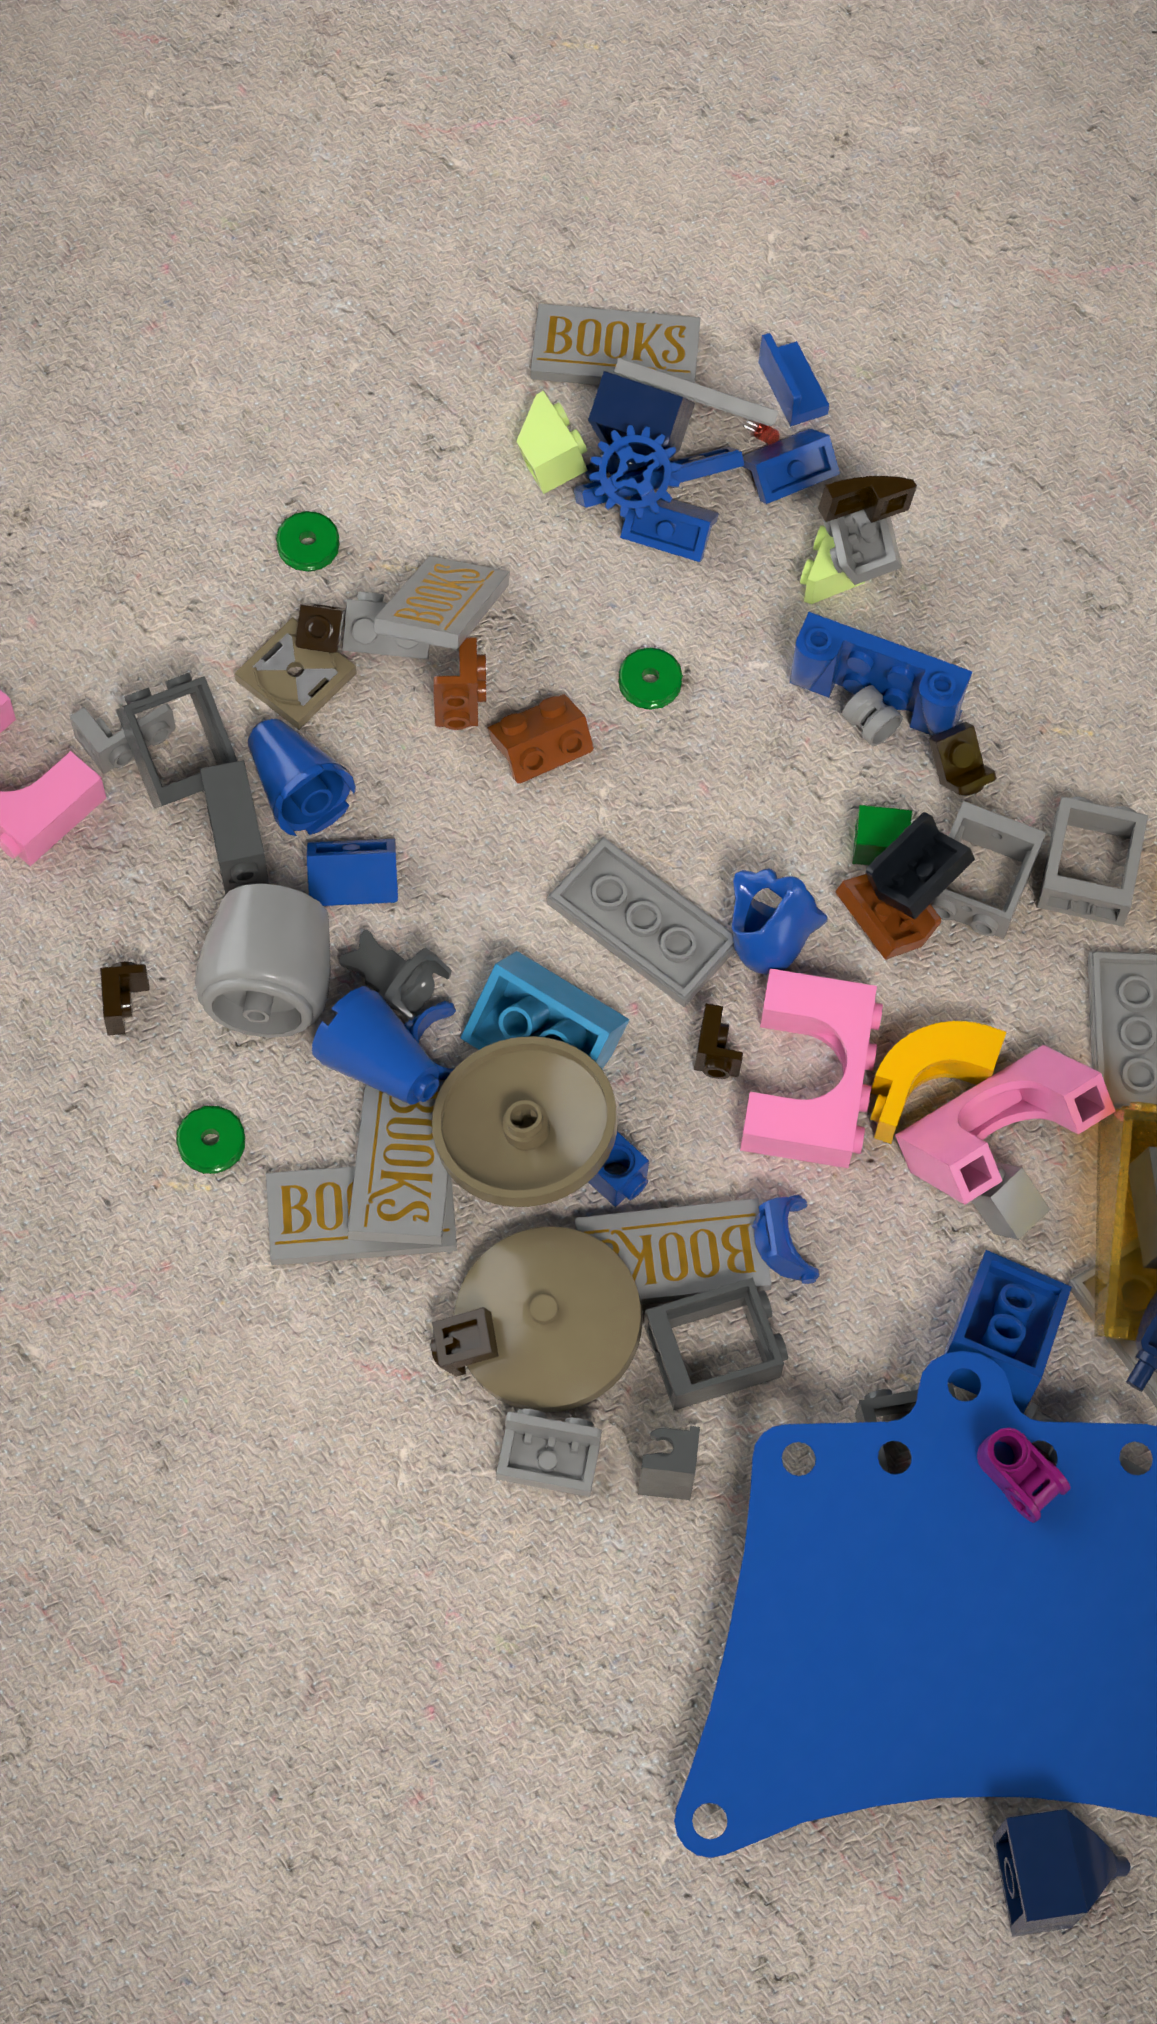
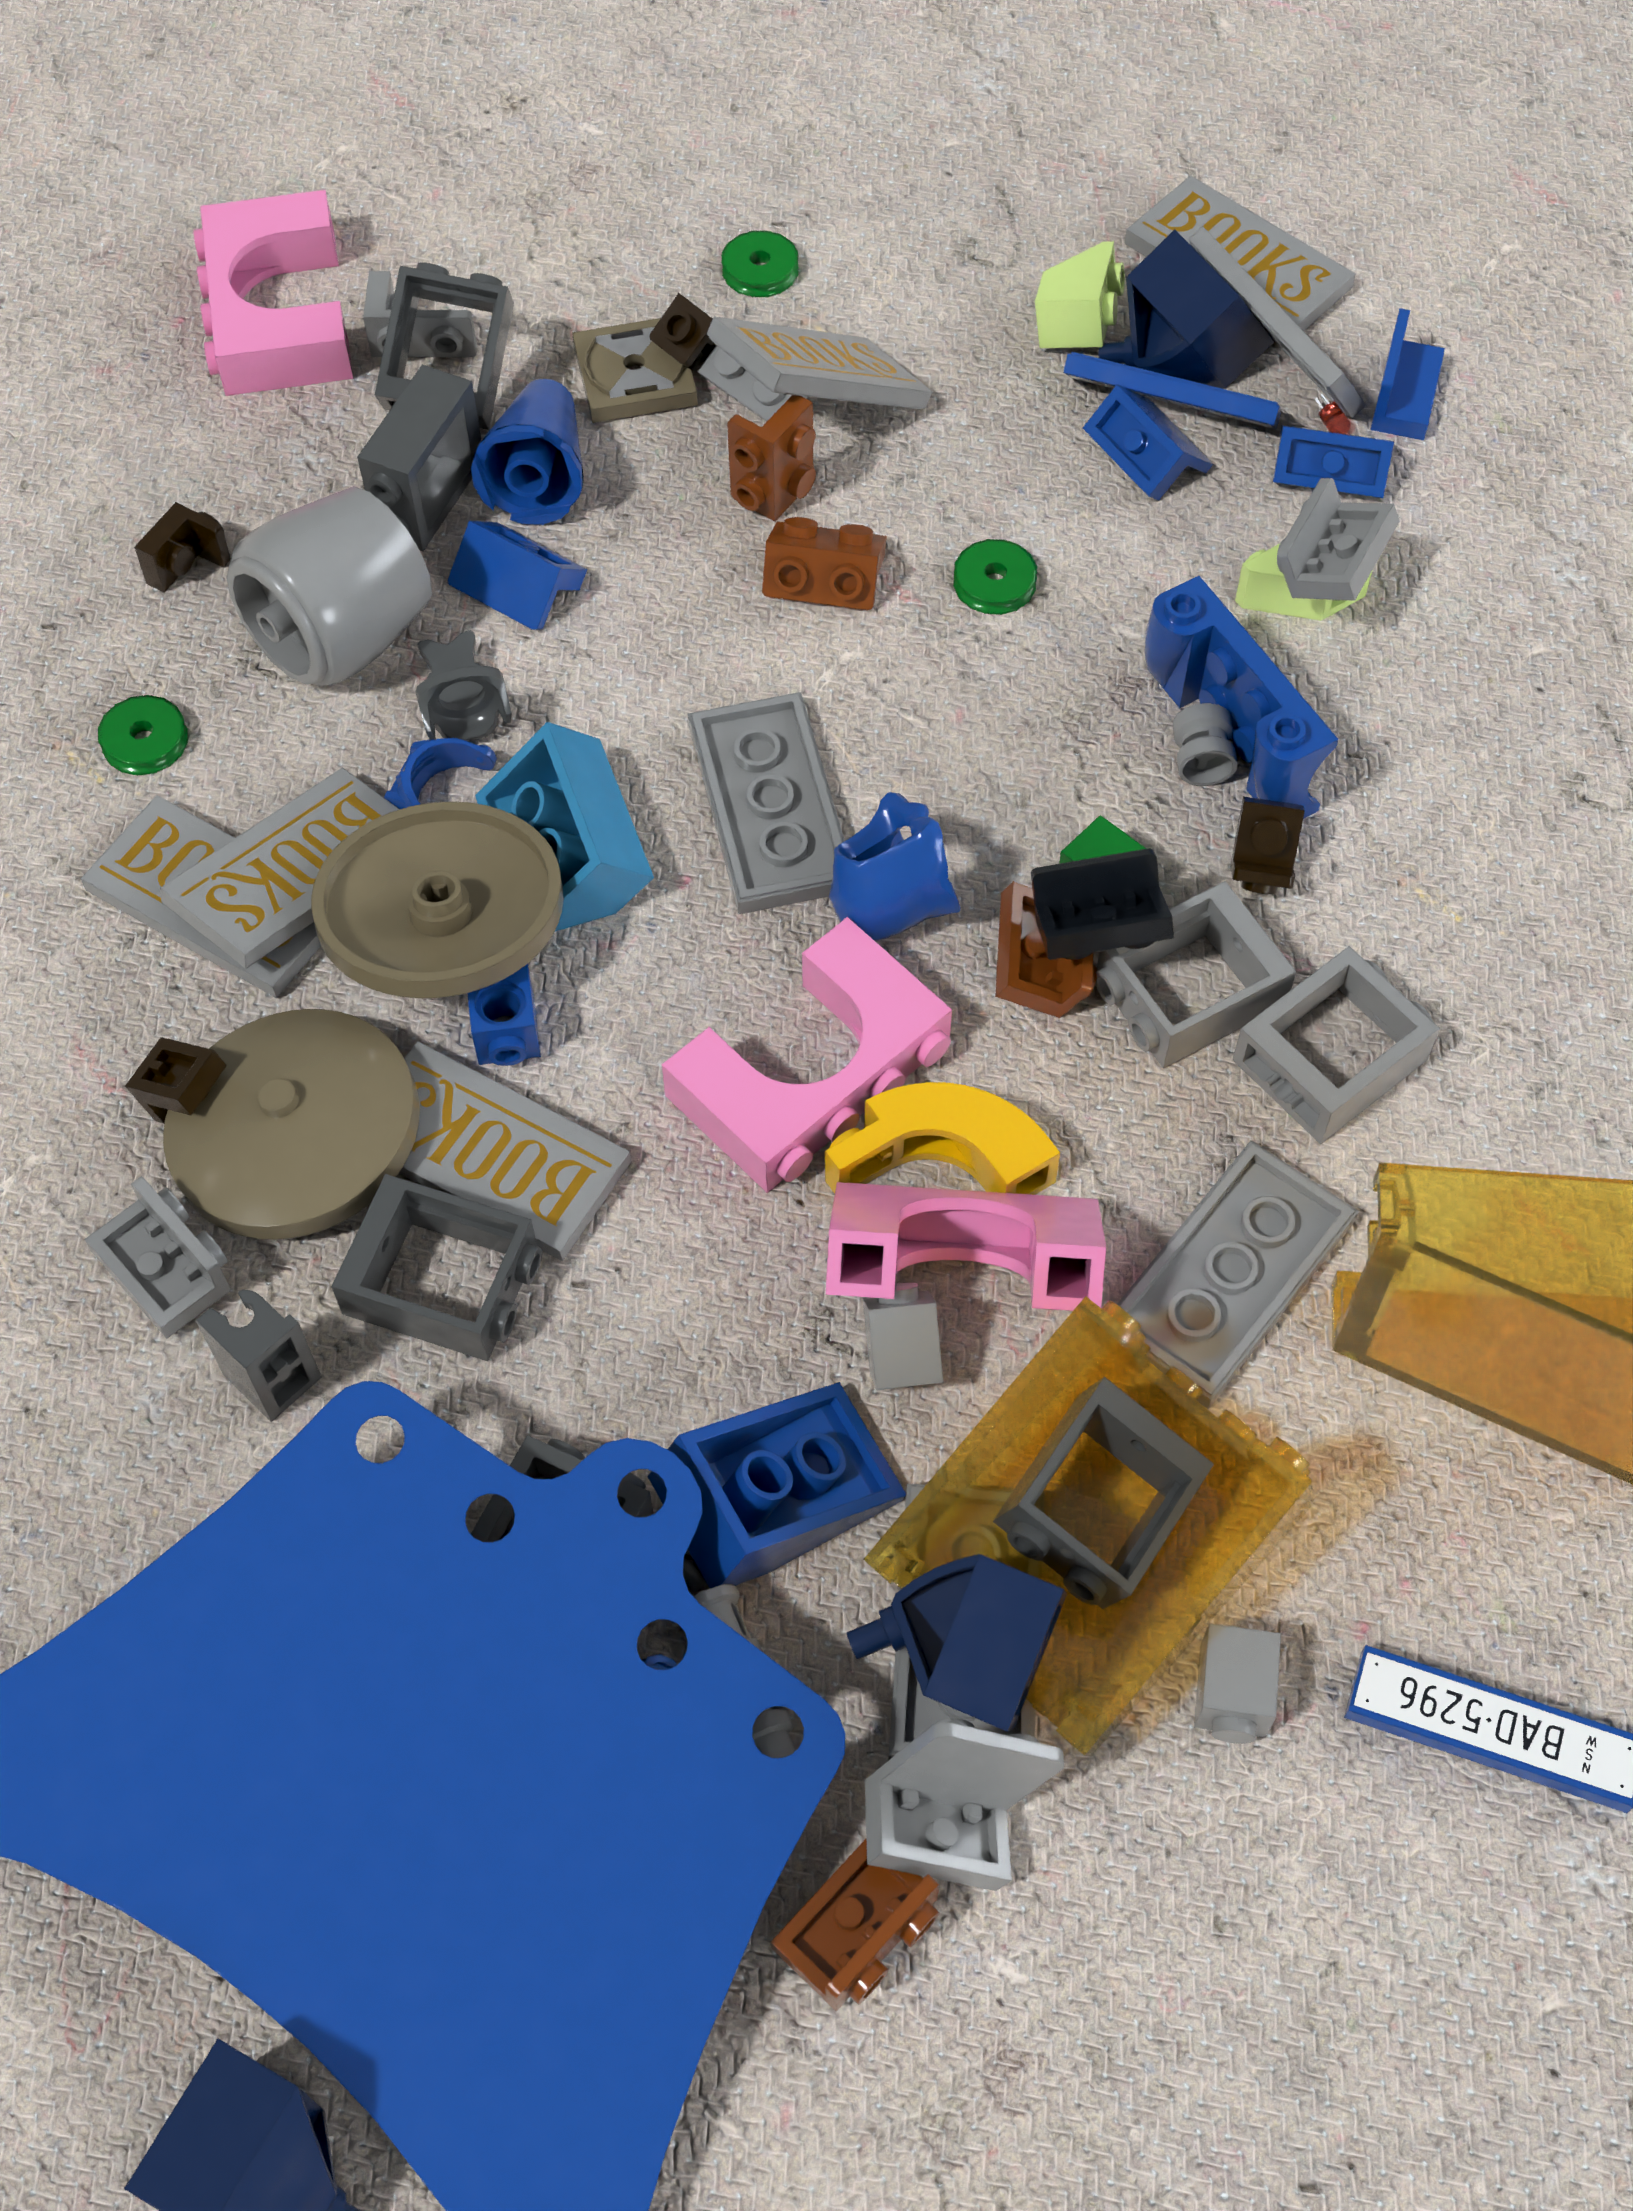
camera: 40 degrees right, 5 degrees down
blue cone [312,986,439,1105] -> none
blue gear [589,425,681,519] -> none
dark brown bracket [694,1003,743,1079] -> none
blue helmet [752,1195,820,1284] -> none
dark brown slope [818,476,917,523] -> none
magenta piece [977,1428,1071,1523] -> none

